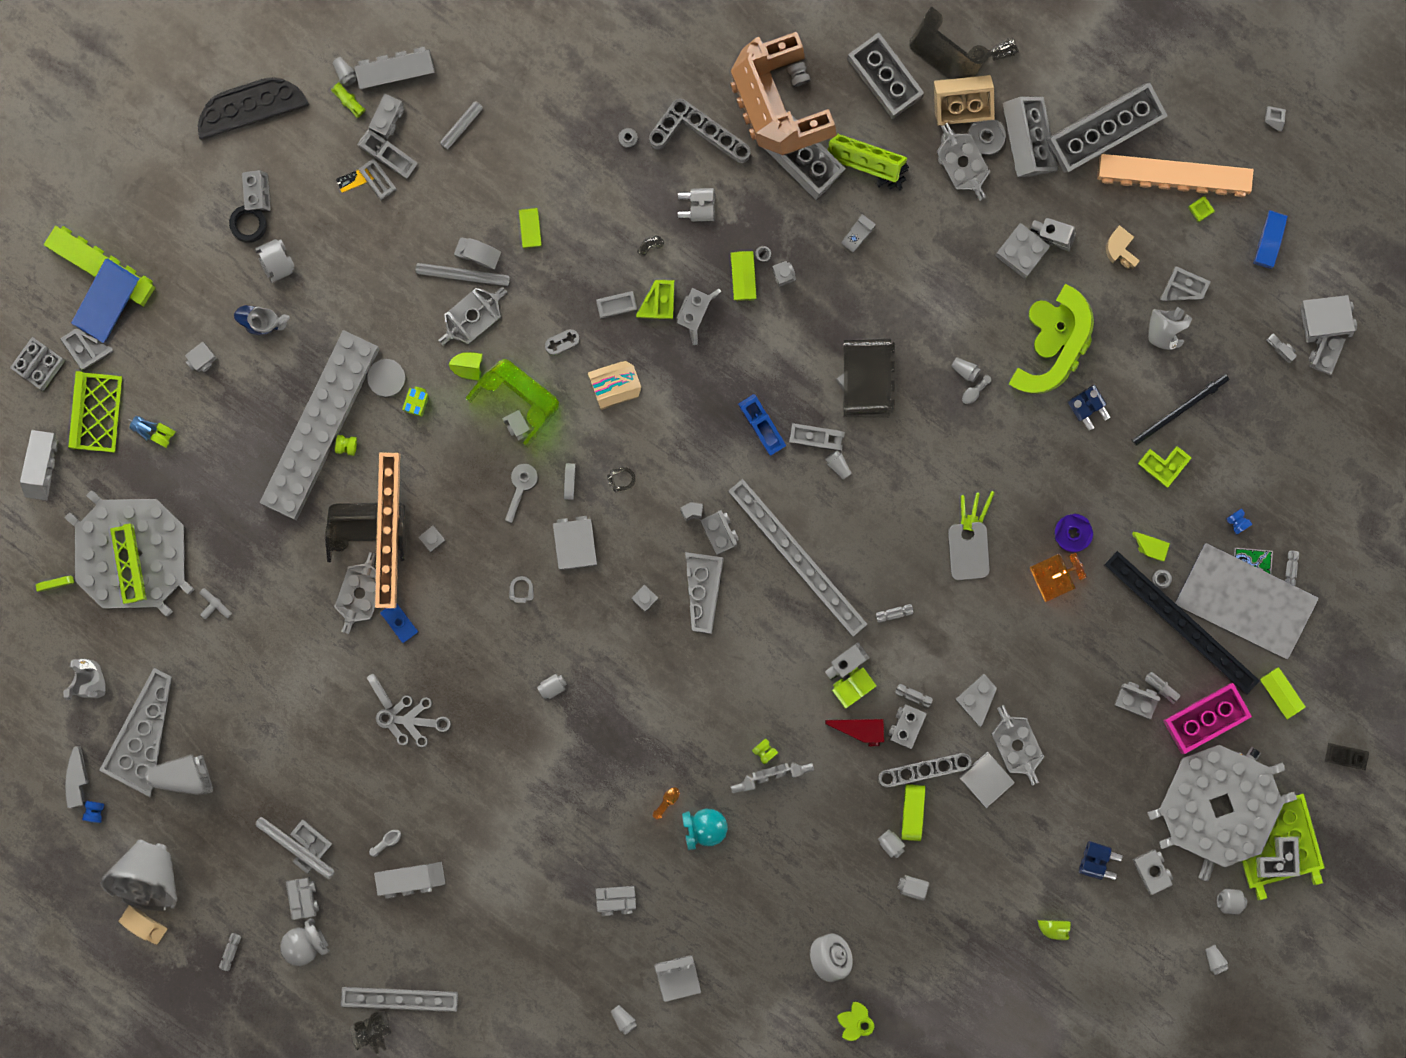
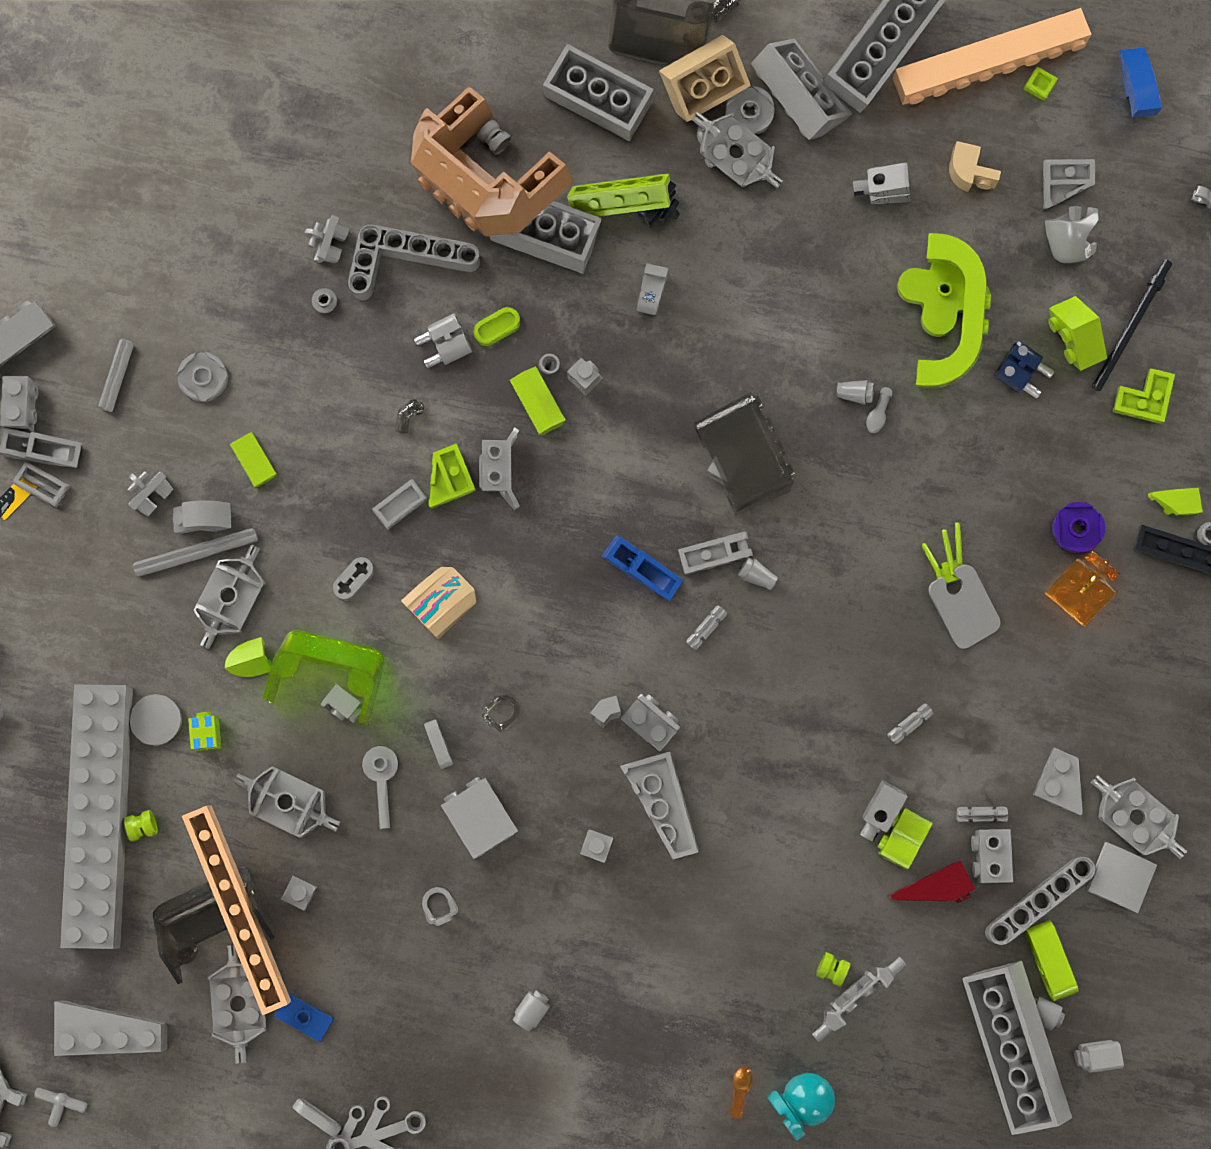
camera: 20 degrees left, 5 degrees down
light grey plate [728,479,868,637] -> none
light grey brick [995,223,1050,279] -> none
none -> light grey wedge [54,1000,168,1056]
none -> light grey hips [127,471,173,516]
none -> light grey tile [177,352,228,402]
none -> light grey plate [234,766,341,838]
none -> light grey hips [305,215,349,264]
none -> lime tile [473,307,520,346]
none -> light grey axle [686,605,727,650]
none -> light grey brick [962,961,1072,1135]
none -> lime brick [1048,296,1107,371]

